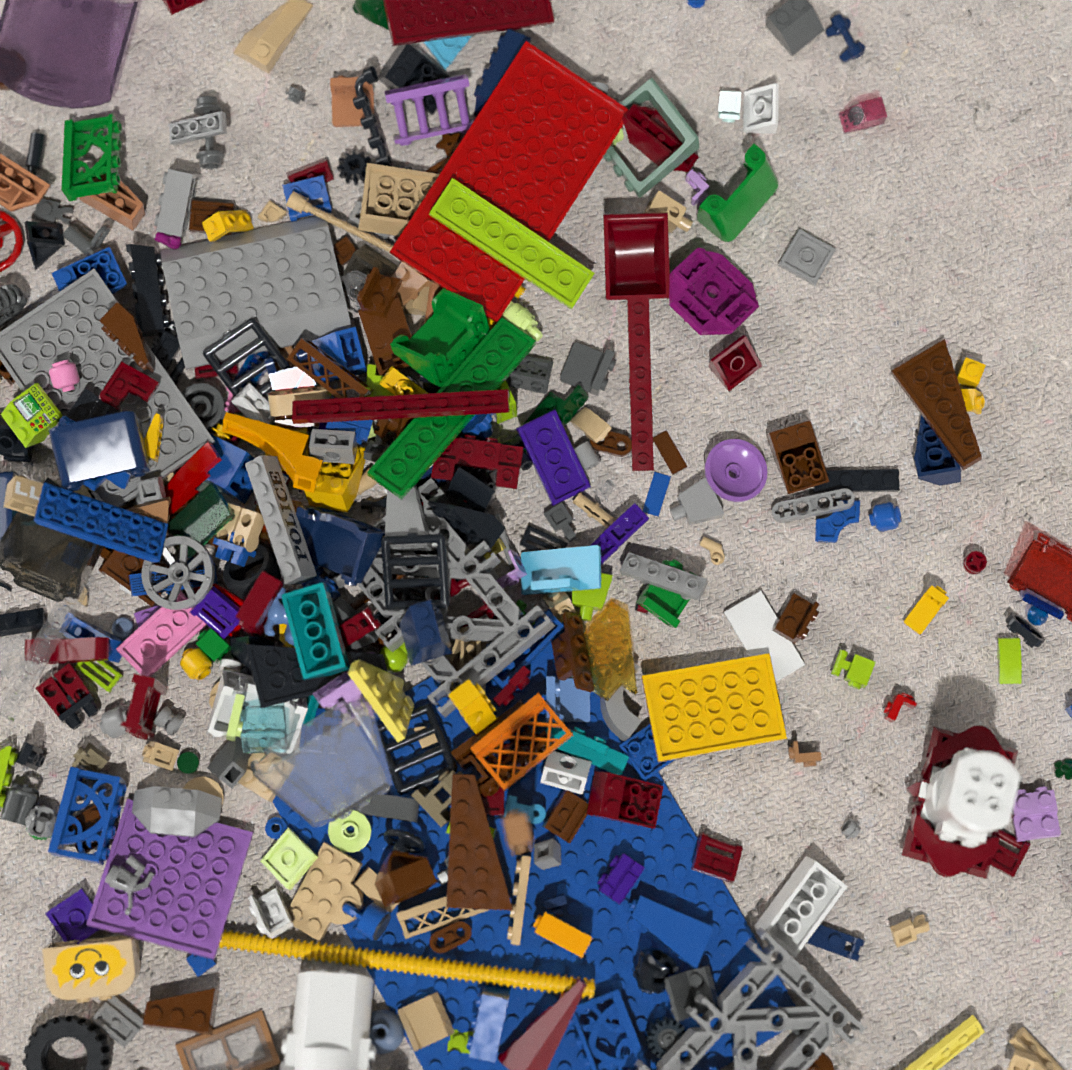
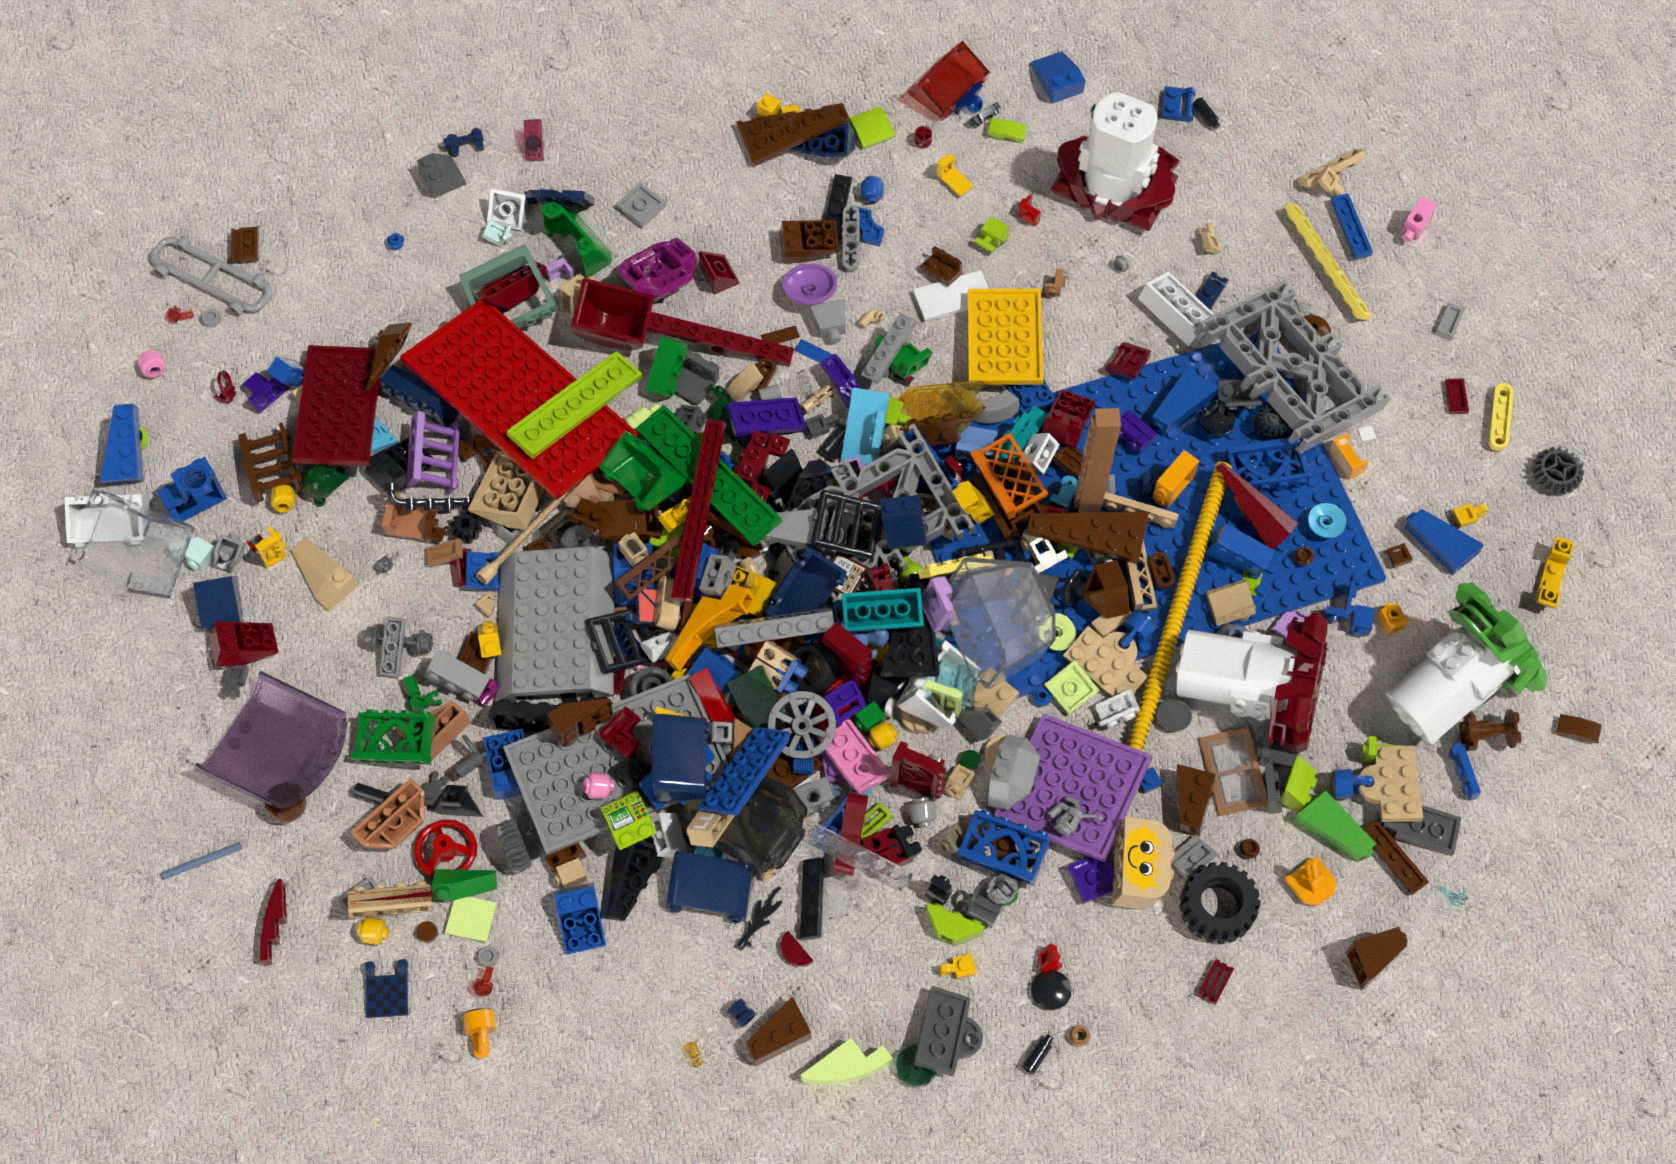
camera: 80 degrees left, 15 degrees down
none -> reddish brown wedge [366,322,412,391]
none -> green bar [402,675,442,713]
none -> reddish brown bracket [423,509,446,542]
none -> medium nougat tile [427,538,463,567]
none -> dark blue plate [524,189,595,208]
none -> brick [618,532,649,567]
none -> green brick [646,336,688,397]
none -> white brick [651,812,687,857]
none -> light grey brick [789,777,837,818]
none -> sticker [832,551,869,594]
none -> lime slope [849,106,896,149]
none -> dark grey piece [1157,699,1192,731]

